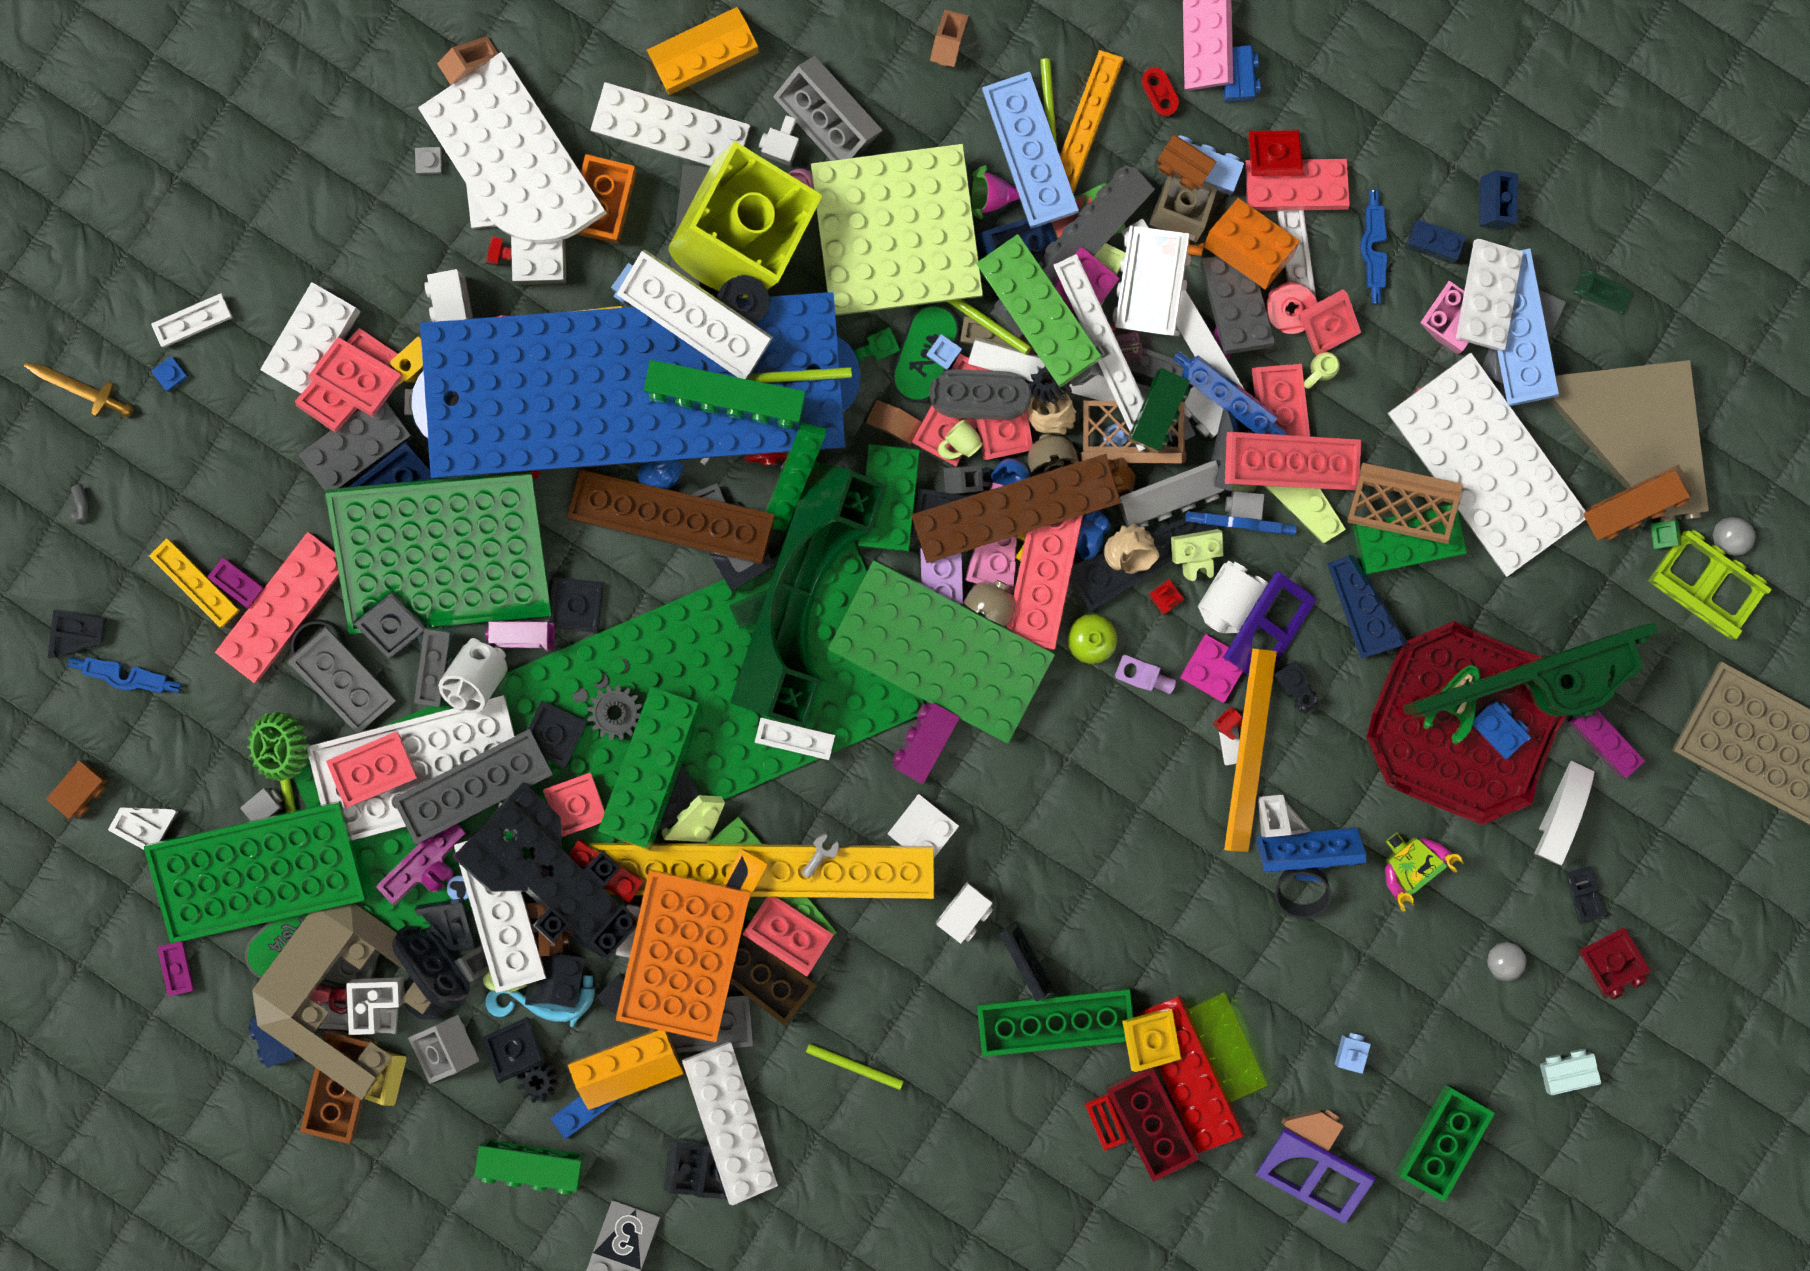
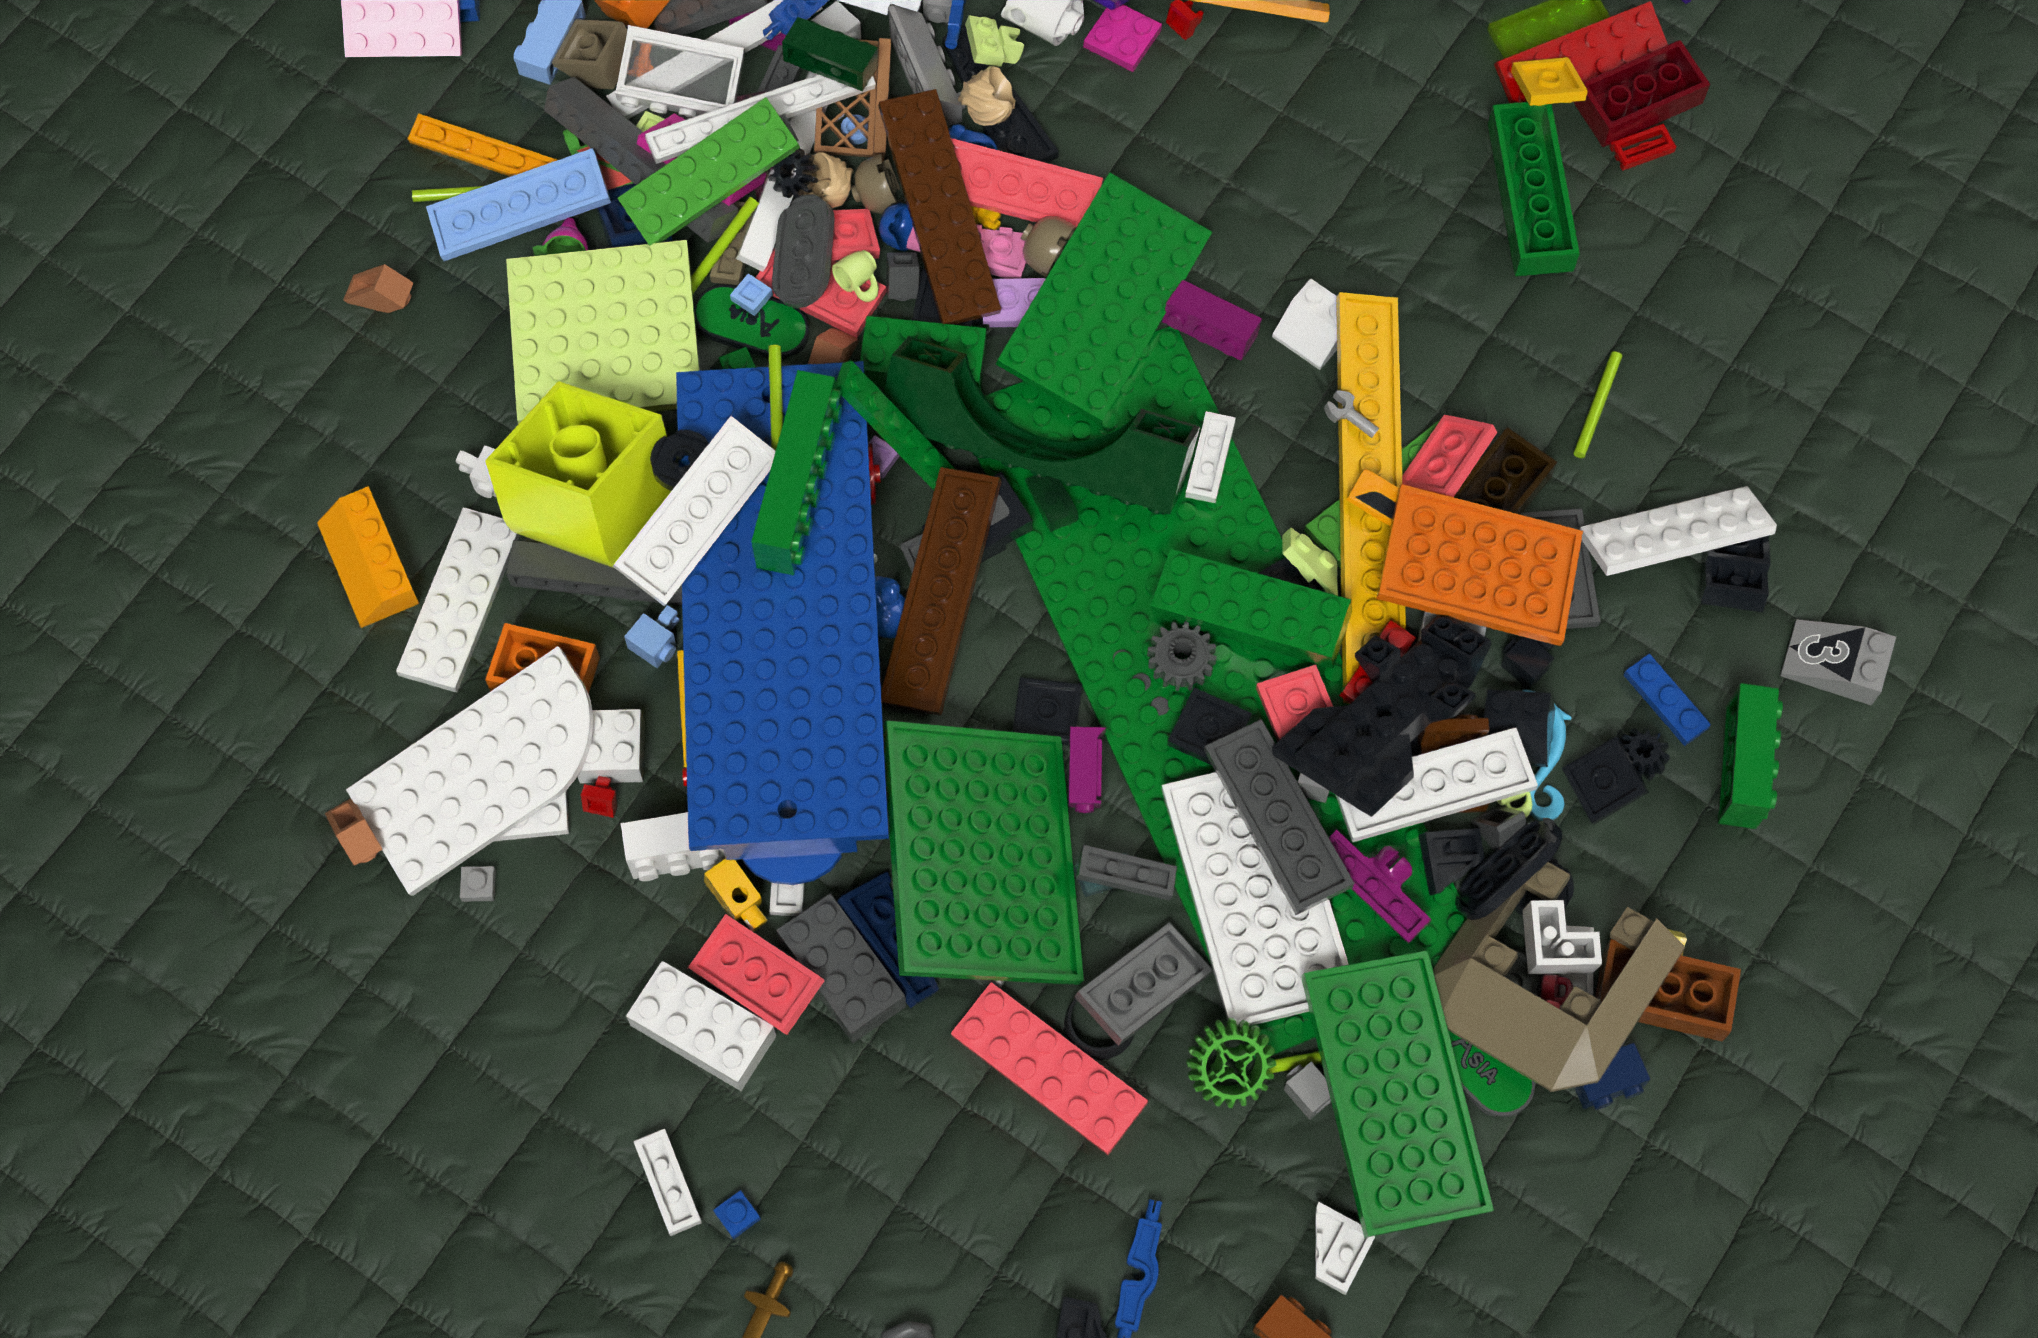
camera: 85 degrees left, 20 degrees down
yellow plate [149,538,240,628] -> none
magenta plate [157,941,195,997] -> none
magenta plate [207,557,264,608] -> none
coral plate [308,337,402,417] -> none
coral plate [326,731,418,808] -> none
tile [354,590,427,659] -> none
light grey slope [408,1015,479,1084] -> none
white cylinder [438,638,507,713] -> none
tile [447,875,469,900] -> none
light orange slope [568,1029,684,1110] -> none
light grey slope [773,56,882,161] -> none
white brick [936,882,993,944] -> none
black tile [999,921,1053,1002] -> none
lime cylinder [1067,614,1118,664] -> none
lavender bracket [1115,655,1176,694] -> none
red plate [1141,67,1179,117] -> none
red tile [1148,579,1184,614] -> none
dark orange brick [1156,134,1217,191] -> none
white sticker [1219,726,1240,765] -> none

